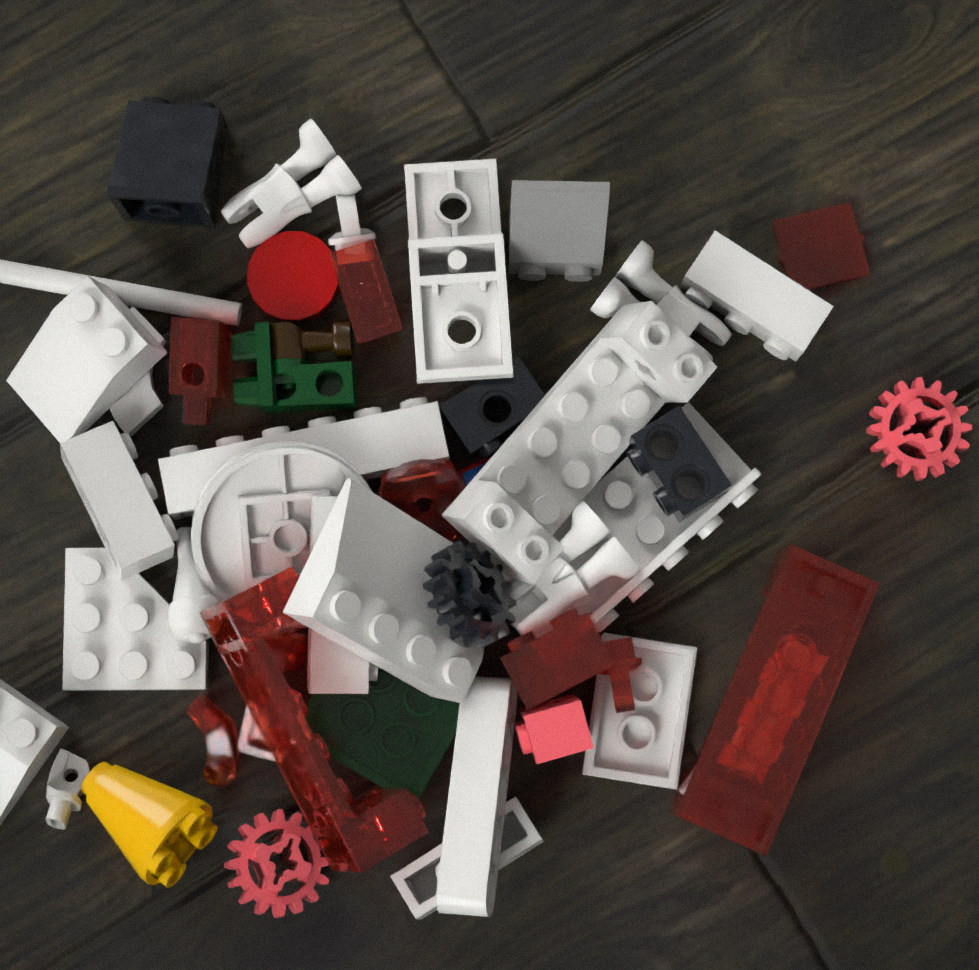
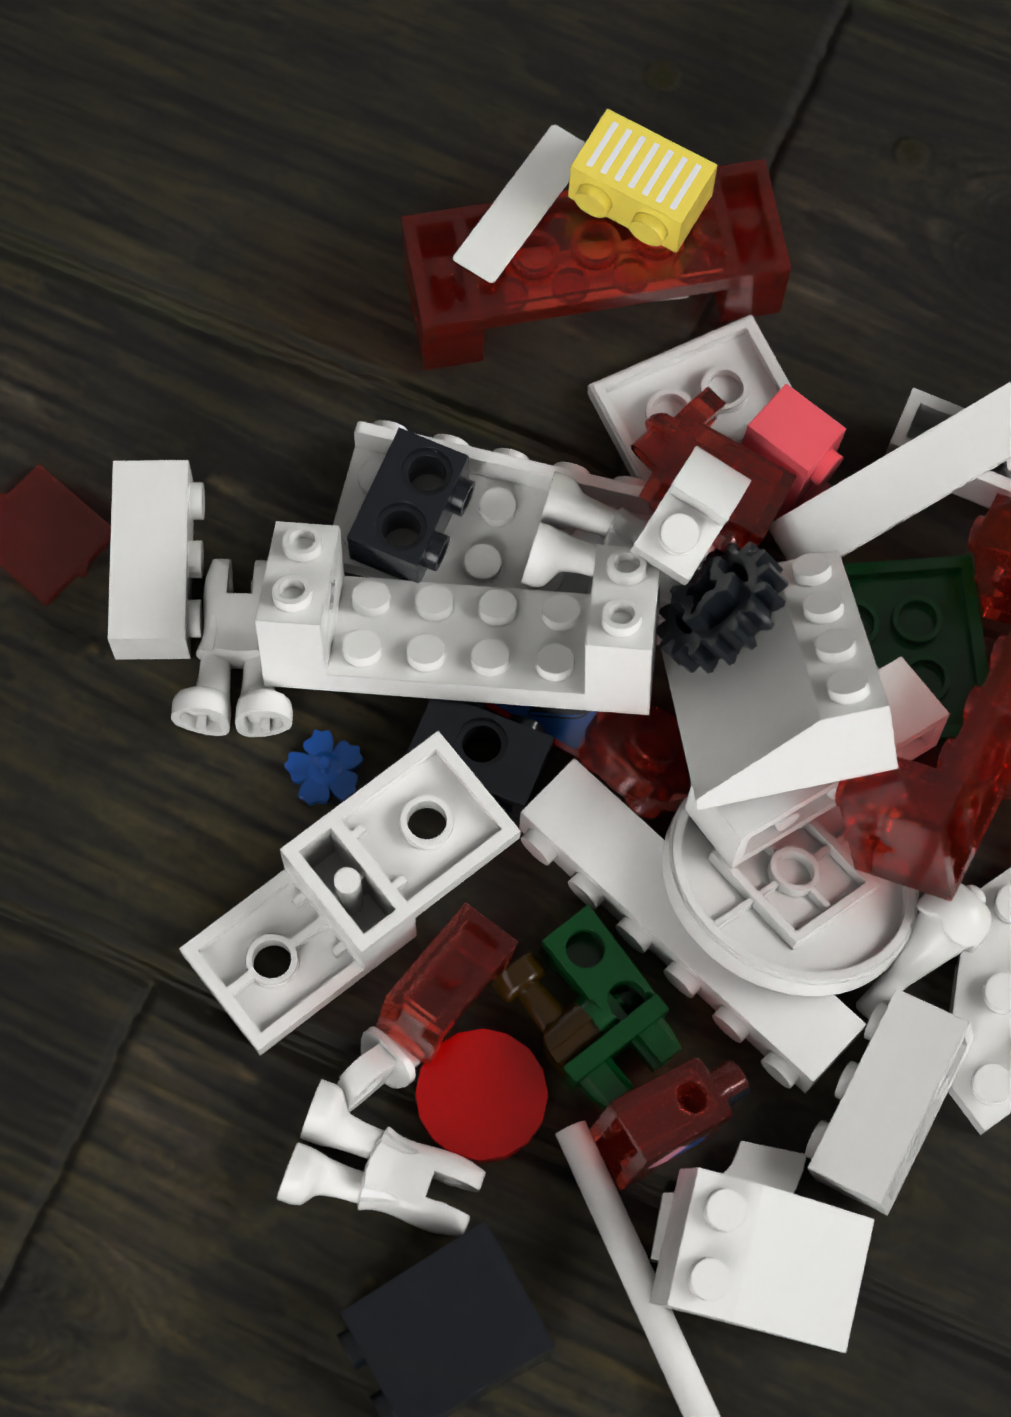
camera: 125 degrees left, 10 degrees down
light grey slope [509,180,610,282] -> none
coral gear [866,377,972,481] -> none
none -> blue plant [284,730,364,806]
none -> white sticker [453,125,585,283]
none -> light yellow brick [568,109,718,253]
none -> white brick [630,445,751,586]

